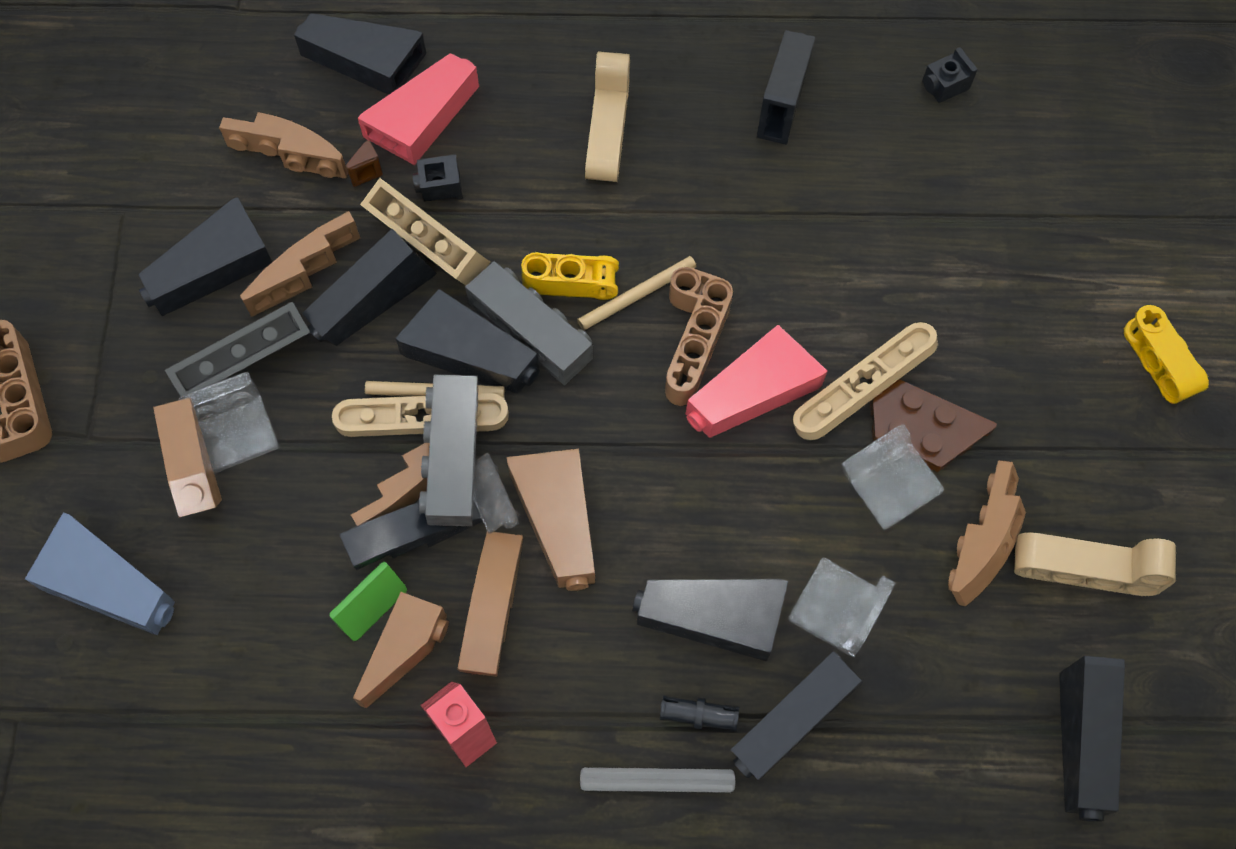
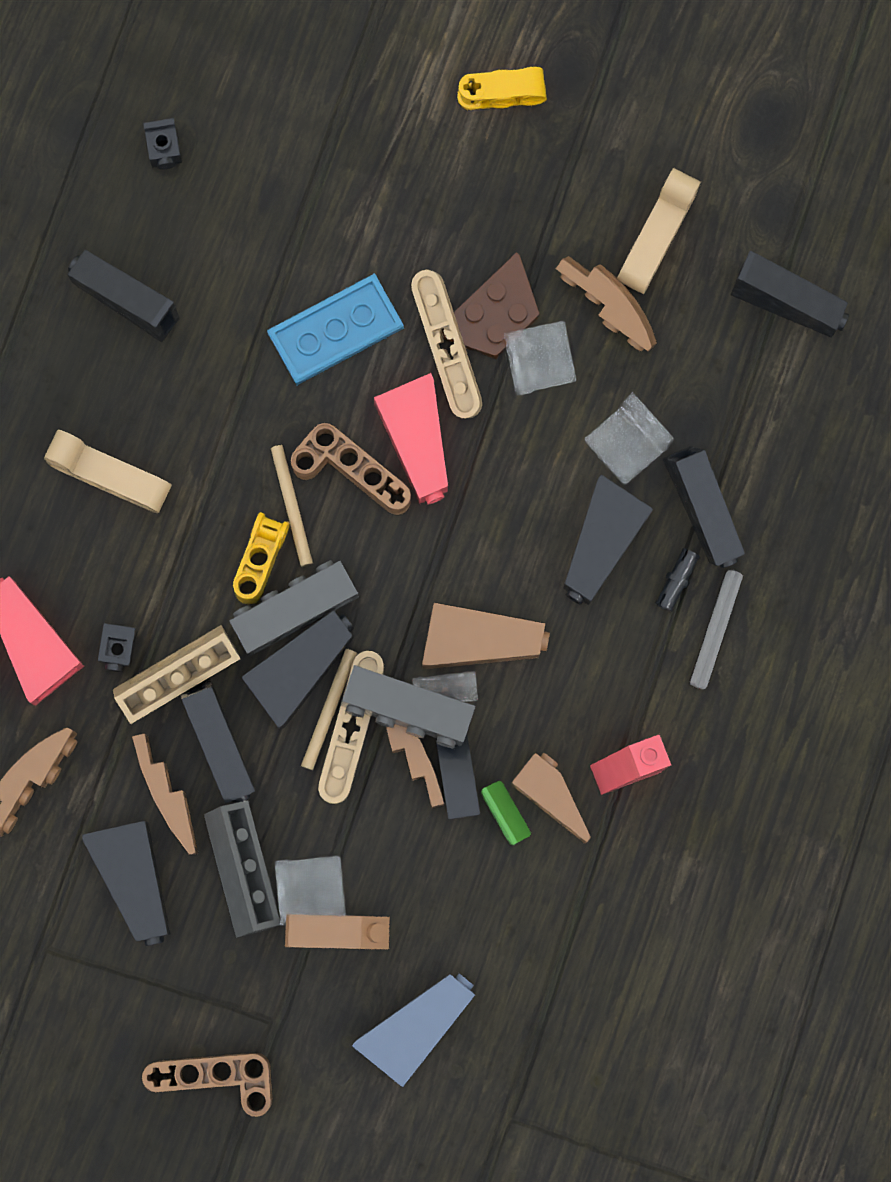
camera: 75 degrees left, 15 degrees up
reddish brown slope [346,140,383,187] -> none
medium nougat slope [458,531,523,677] -> none
none -> dark azure tile [267,273,404,386]

